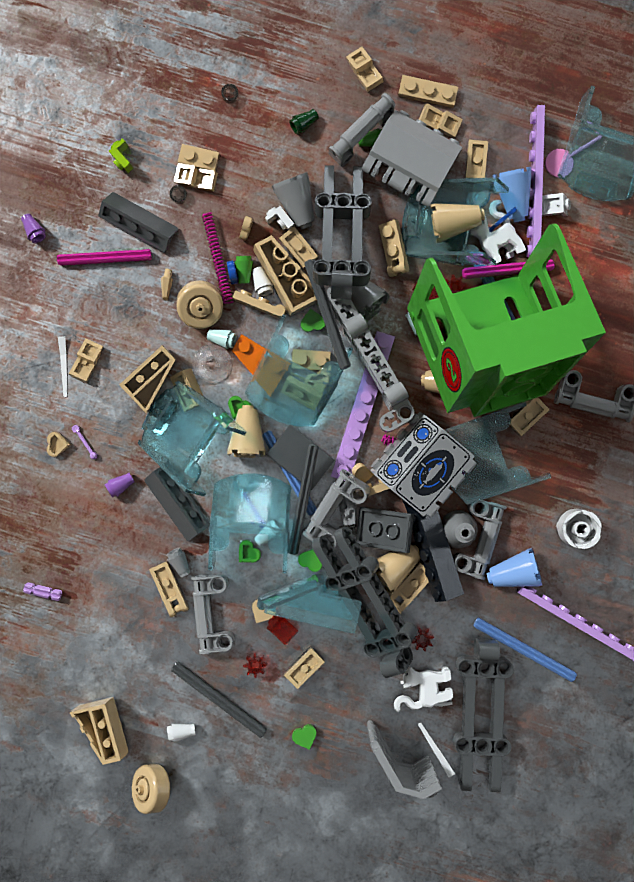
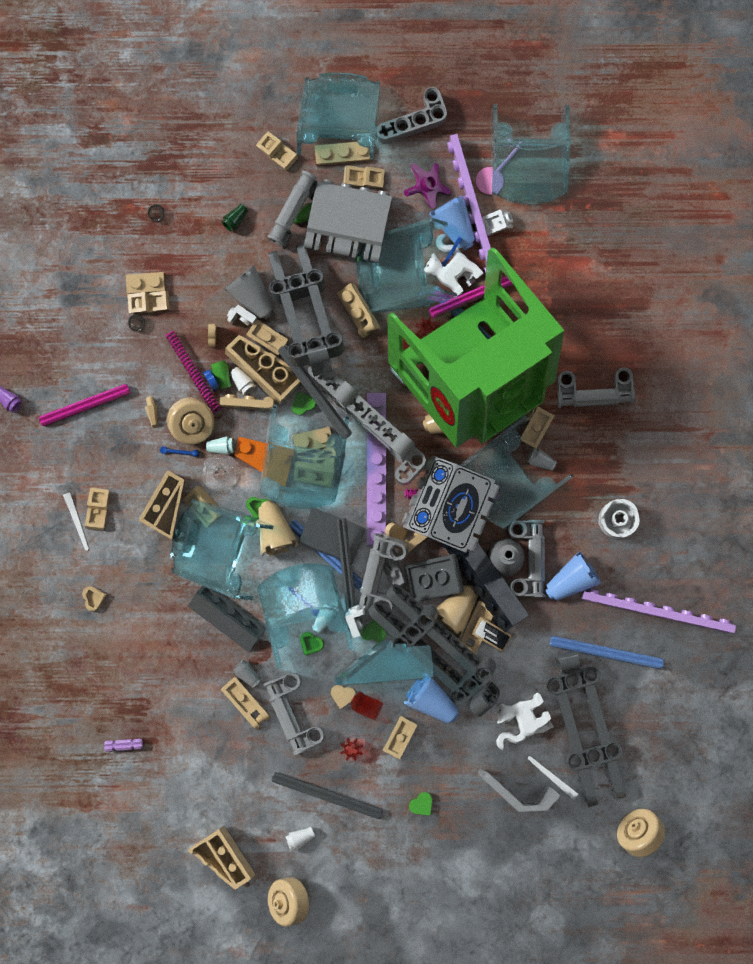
camera: 15 degrees left, 5 degrees down
lavender hinge [72,425,97,460] -> none
dark grey panel [98,192,179,253] -> none
medium lavender cone [104,473,135,498] -> none
lime bracket [109,138,133,173] -> none
light grey cone [351,281,390,321] -> none
clear red gear [412,627,434,651] -> none
tan cone [430,203,485,243] -> none
tan plate [465,140,488,181] -> none
none -> blue hinge [160,446,199,457]
none -> clear light blue windscreen [297,73,380,159]
none -> white bracket [345,605,366,638]
none -> light grey beam [376,87,447,144]
none -> magenta animal [404,163,451,209]
none -> light blue cone [404,673,459,723]
none -> slope [471,617,512,653]
none -> light grey cone [527,448,557,471]
none -> tan wheel [617,809,665,857]

